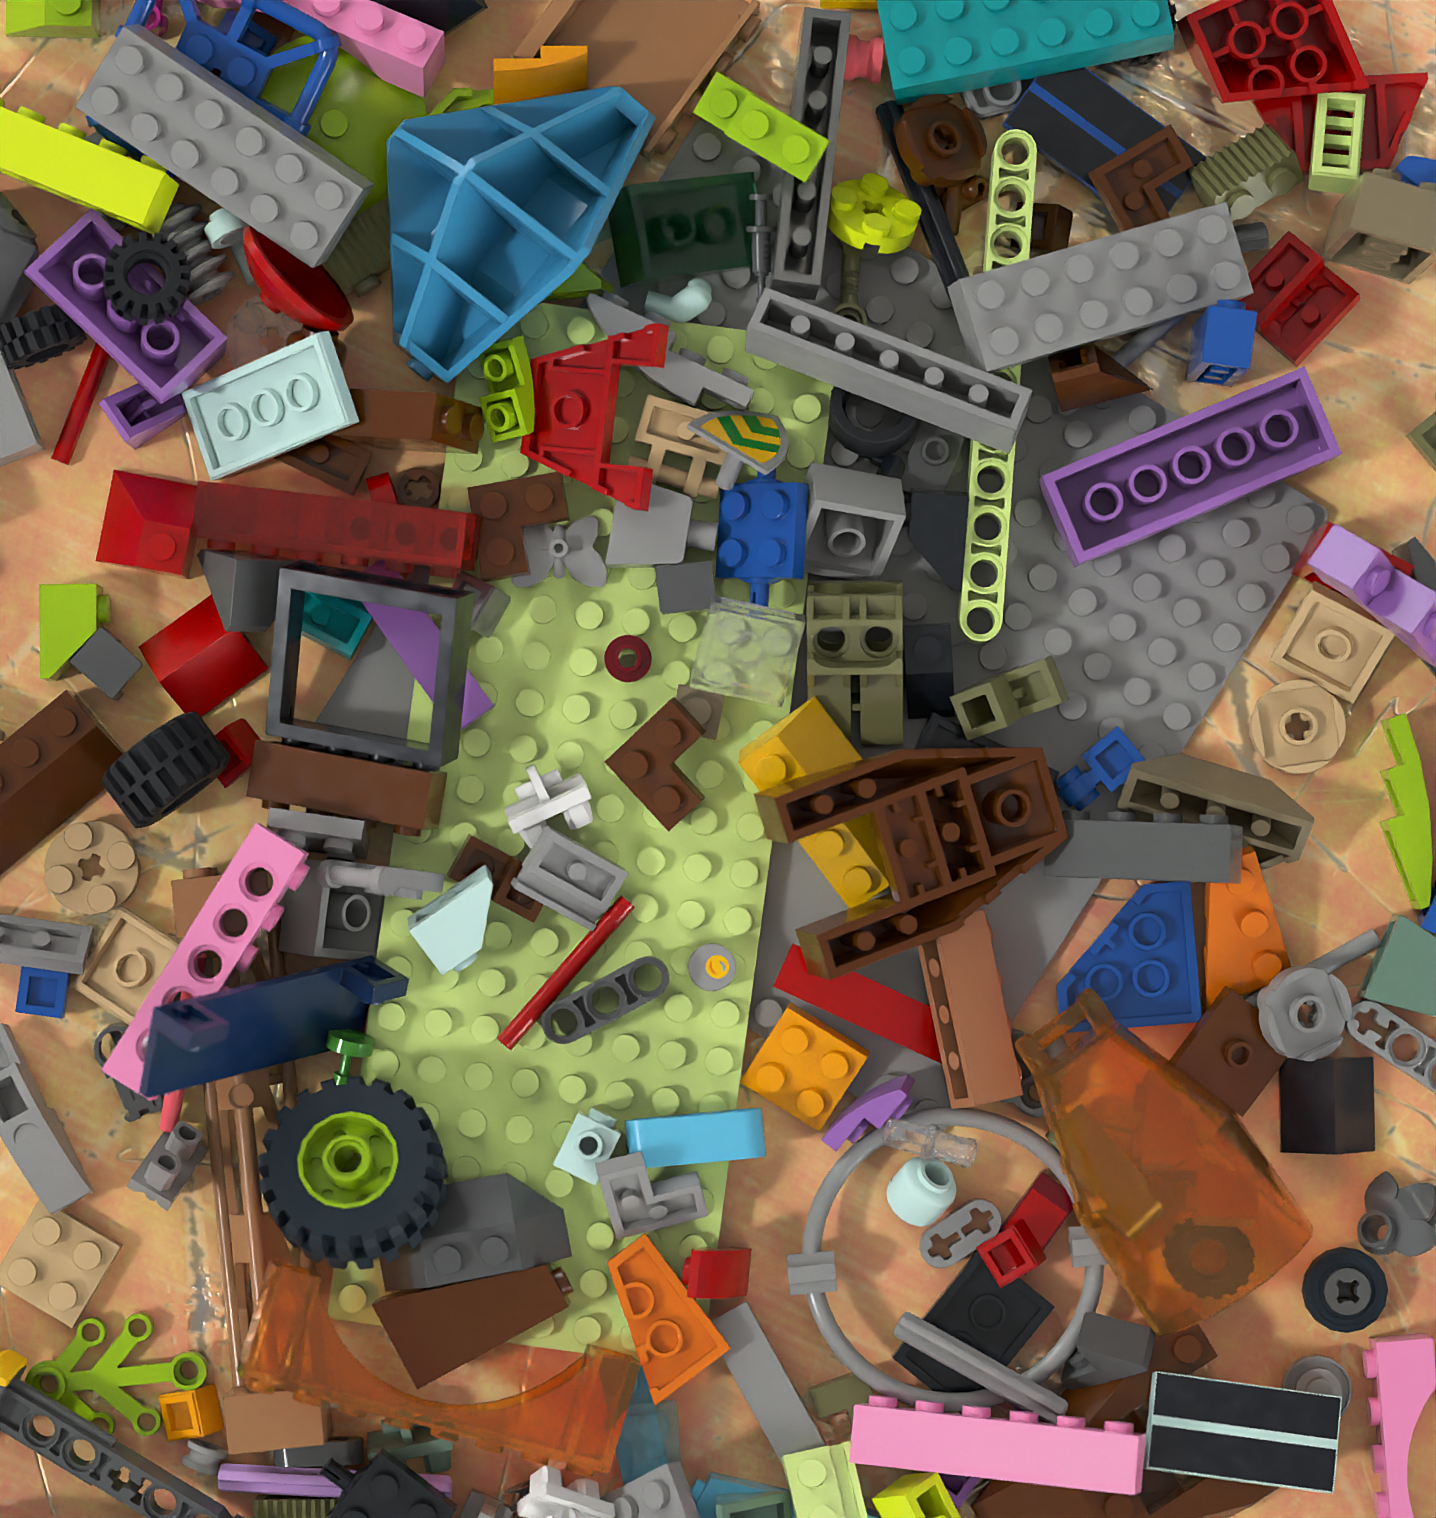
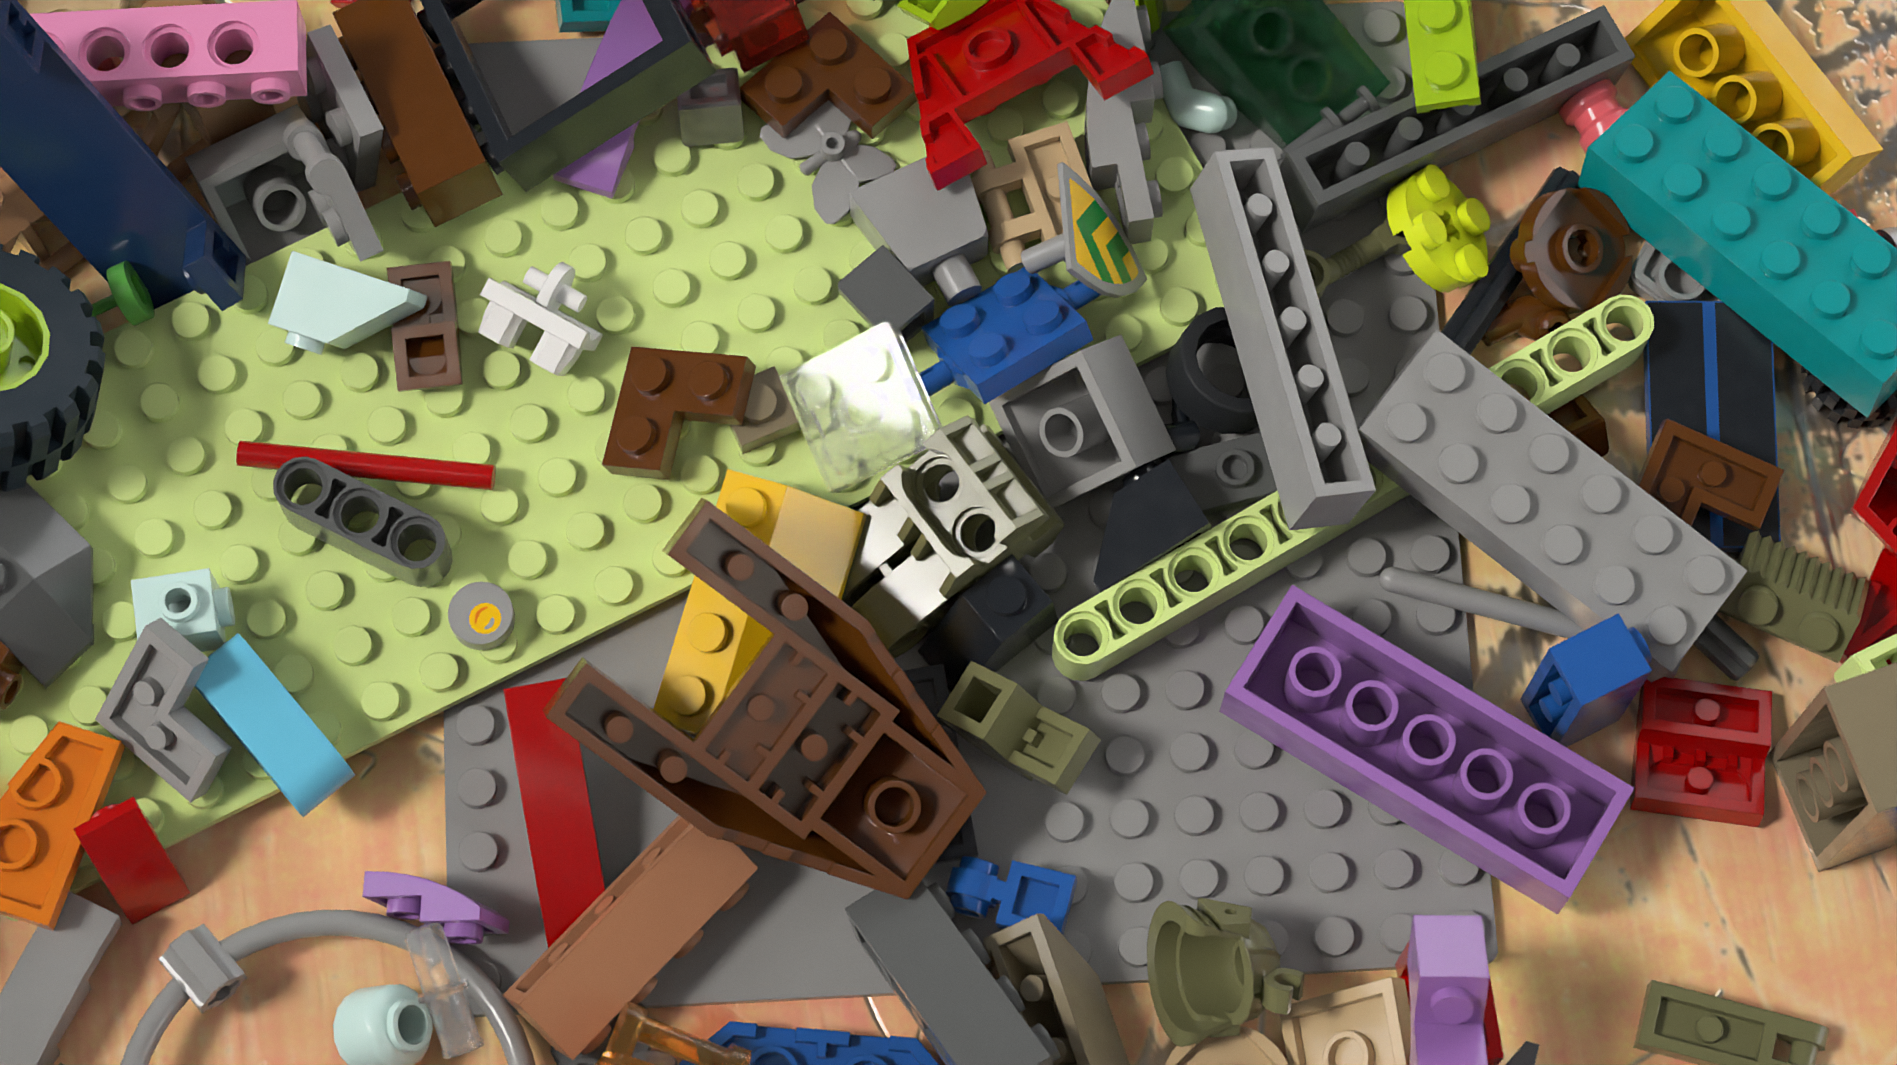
camera: 55 degrees right, 15 degrees down
light grey plate [511,825,629,931] -> none
dark red plate [604,635,652,683] -> none
light orange plate [740,1002,870,1132] -> none
reddish brown slope [1048,343,1153,412] -> none
none -> olive helmet [1147,898,1305,1047]

